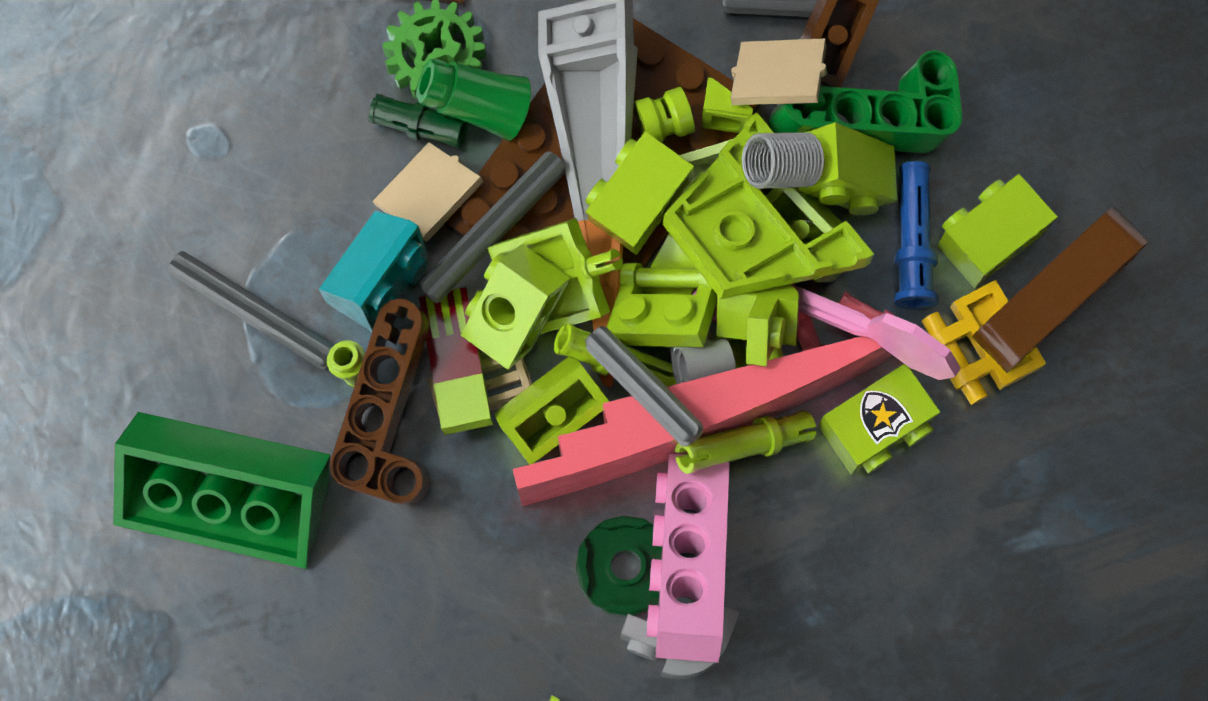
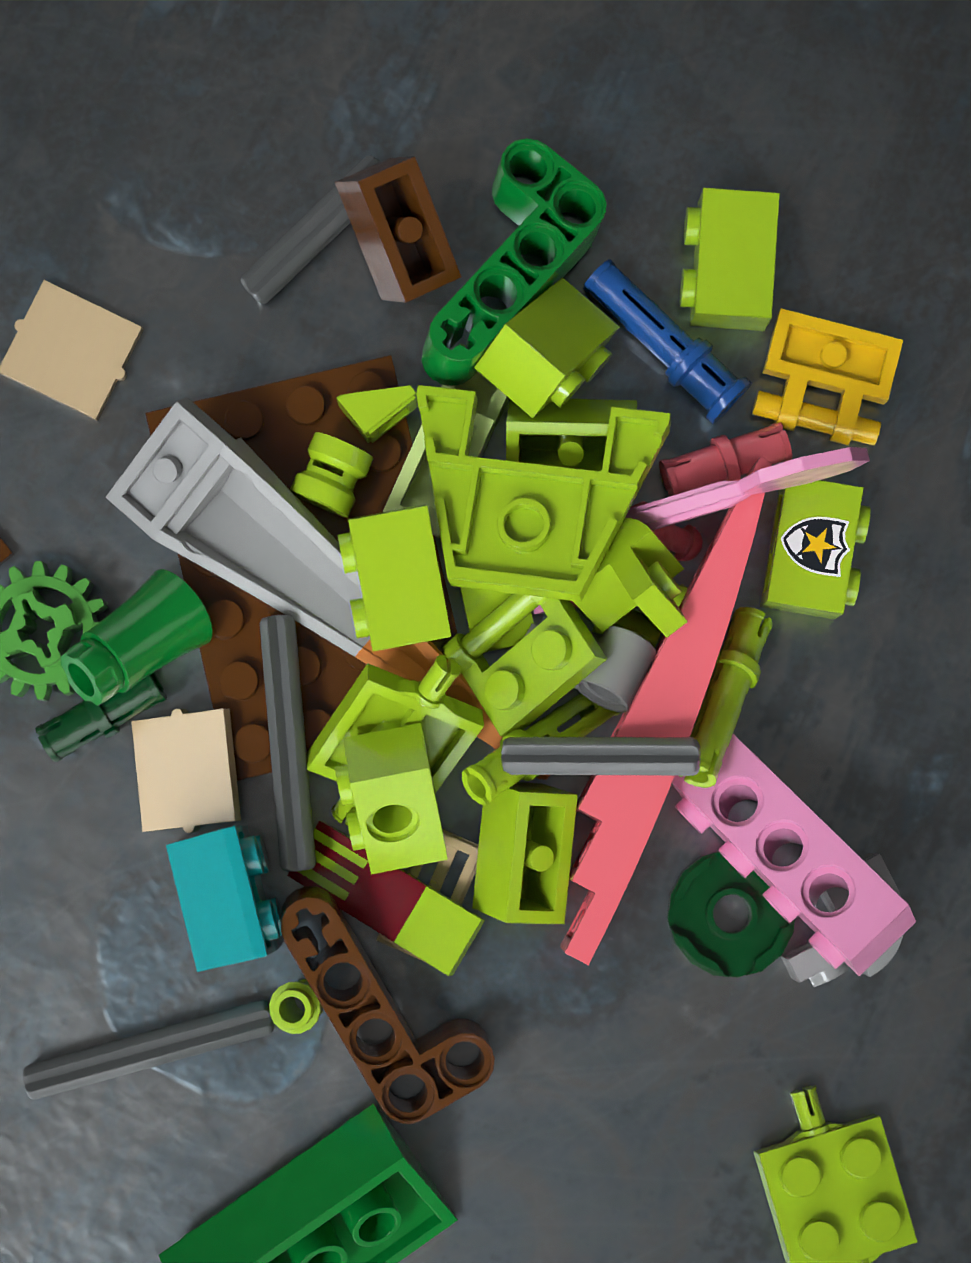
camera: 50 degrees left, 10 degrees up
tan piece [731,38,827,105] -> none
light grey piece [742,132,824,189] -> none
reddish brown beam [972,206,1149,373] -> none

